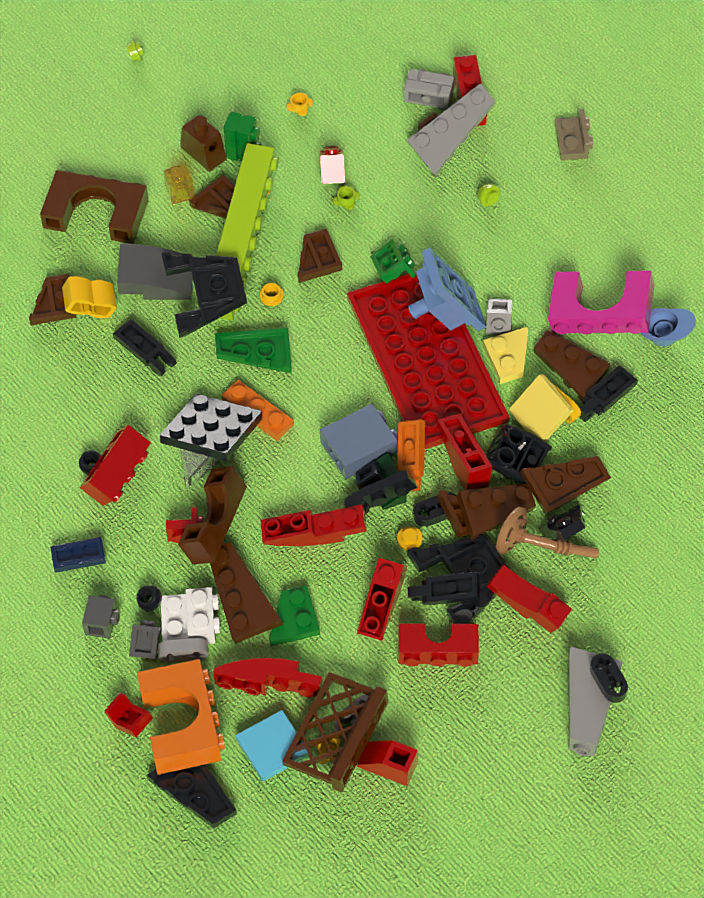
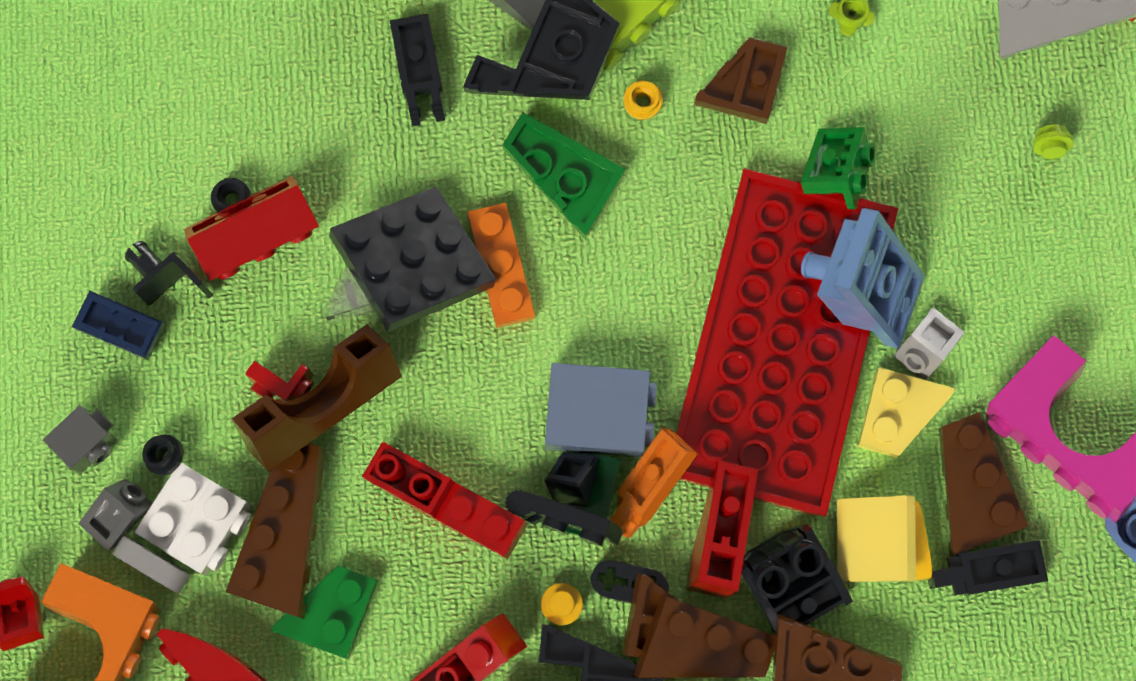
camera: 30 degrees right, 20 degrees up
none -> black bracket [125,241,213,305]

